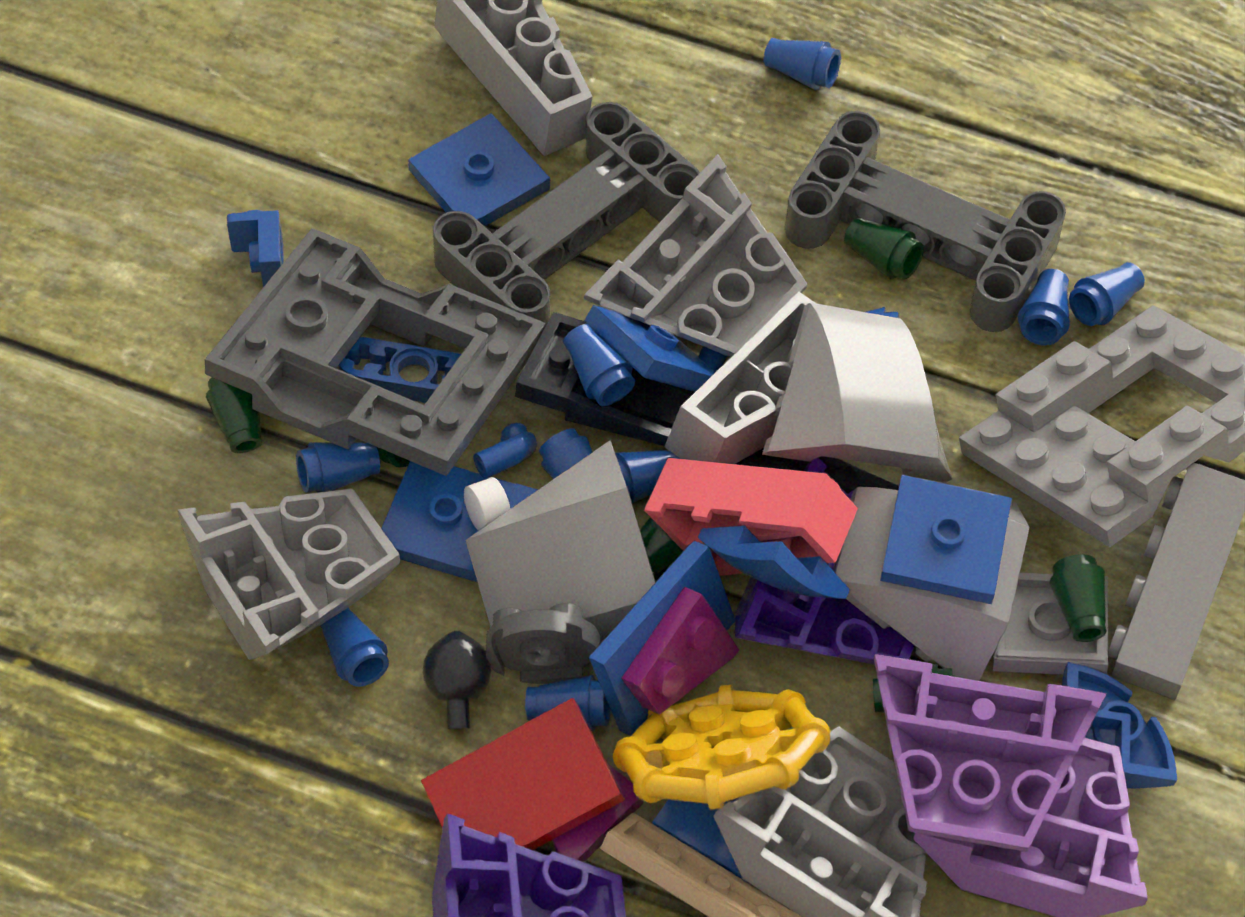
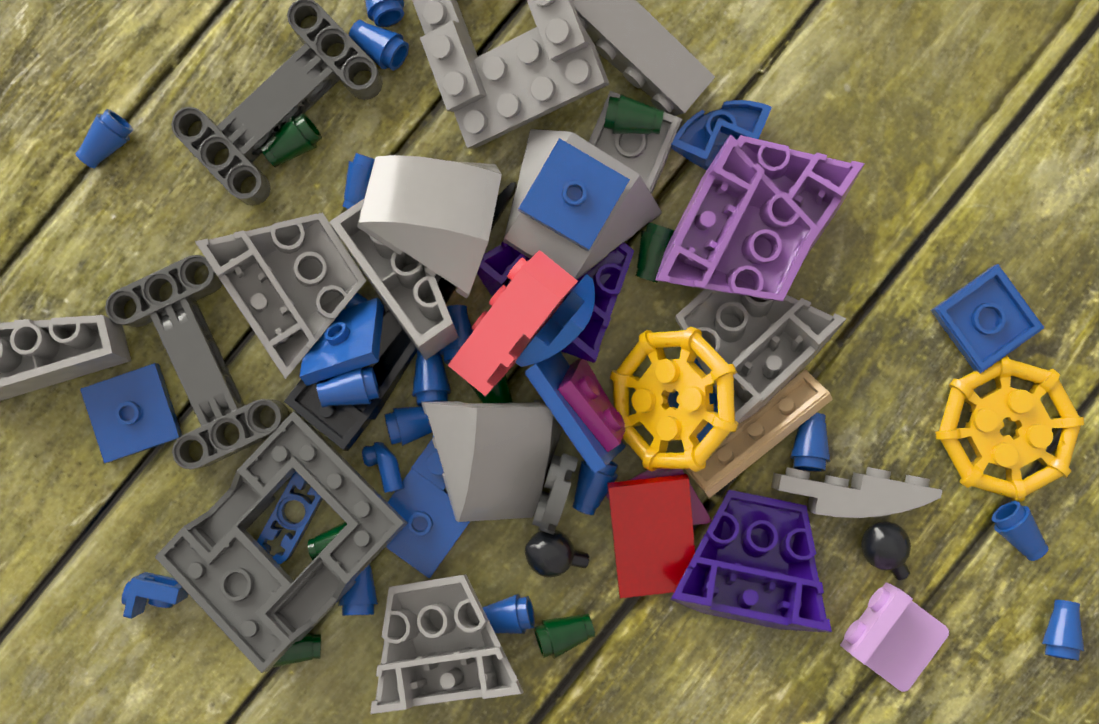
camera: 70 degrees left, 30 degrees up
white piece [464,477,511,531] -> none
none -> dark green cone [534,613,595,659]

